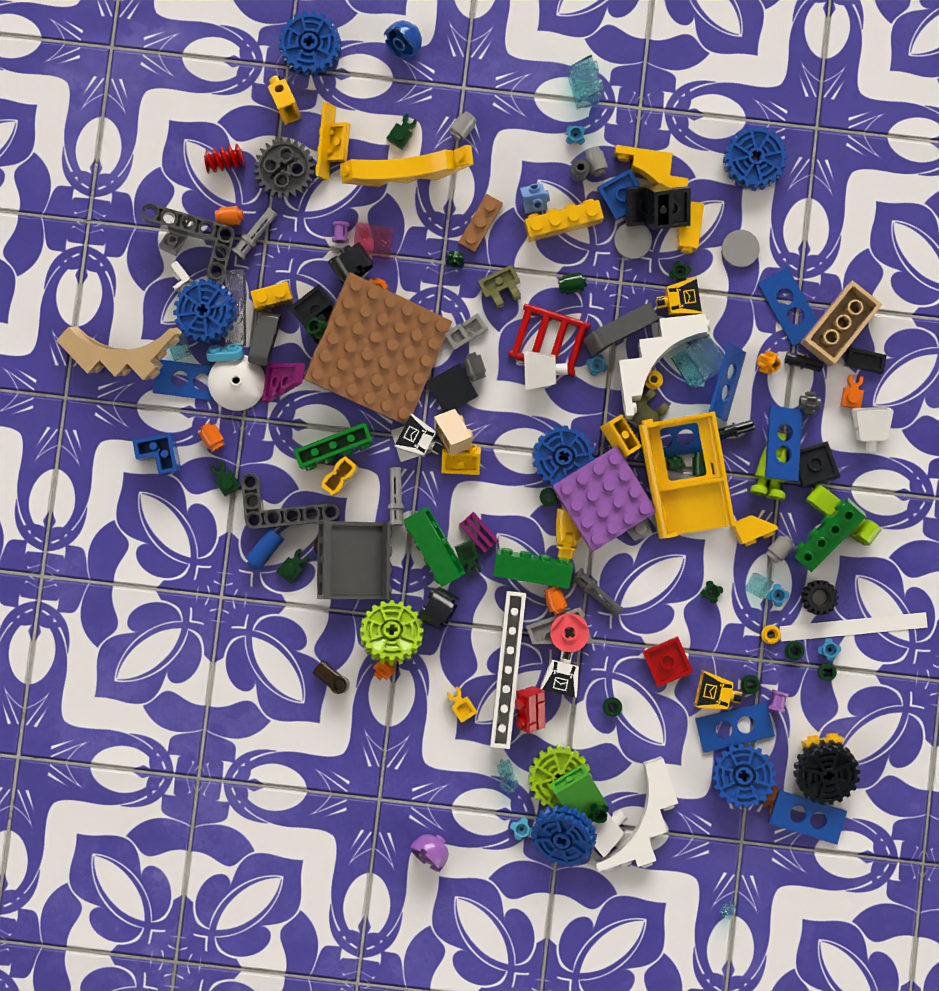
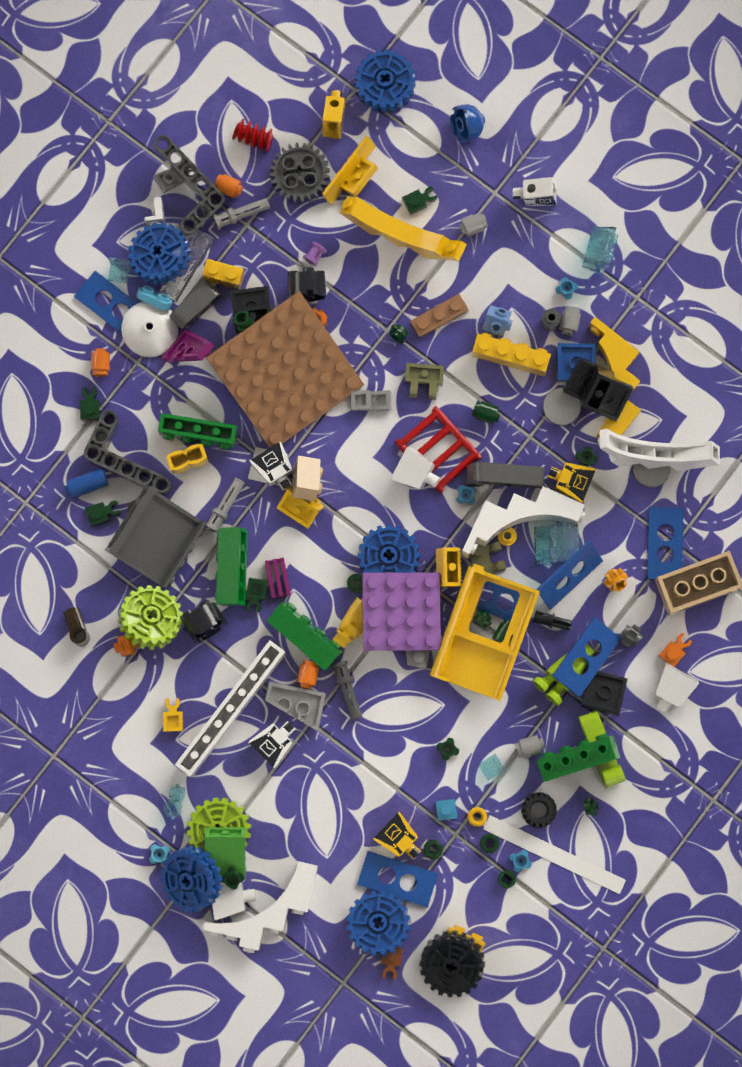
camera: 35 degrees right, 5 degrees down
tan arch [56,326,182,380] -> none
blue brick [132,433,182,476] -> none
clear pink plate [354,222,395,255] -> none
medium lavender cylinder [409,834,449,872] -> none
black tile [427,363,478,413] -> none
dark grey brick [463,352,486,382] -> none
red brick [515,686,545,733] -> none
coral plate [550,613,589,652] -> none
dark green plate [603,697,622,717] -> none
red plate [642,636,693,687] -> none
clear light blue plate [719,901,736,920] -> none
blue piece [723,126,788,191] -> none
yellow slope [732,515,778,546] -> none
dark azure plate [766,584,789,607] -> none
medium lavender bush [768,689,789,713] -> none
blue piece [768,790,847,845] -> none
black axle [784,351,823,372] -> none
black tile [844,347,887,374] -> none
none -> dark azure plate [436,799,457,821]
none -> white torso [513,177,557,206]
none -> dark green plate [583,796,599,816]
none -> white arch [598,429,720,471]

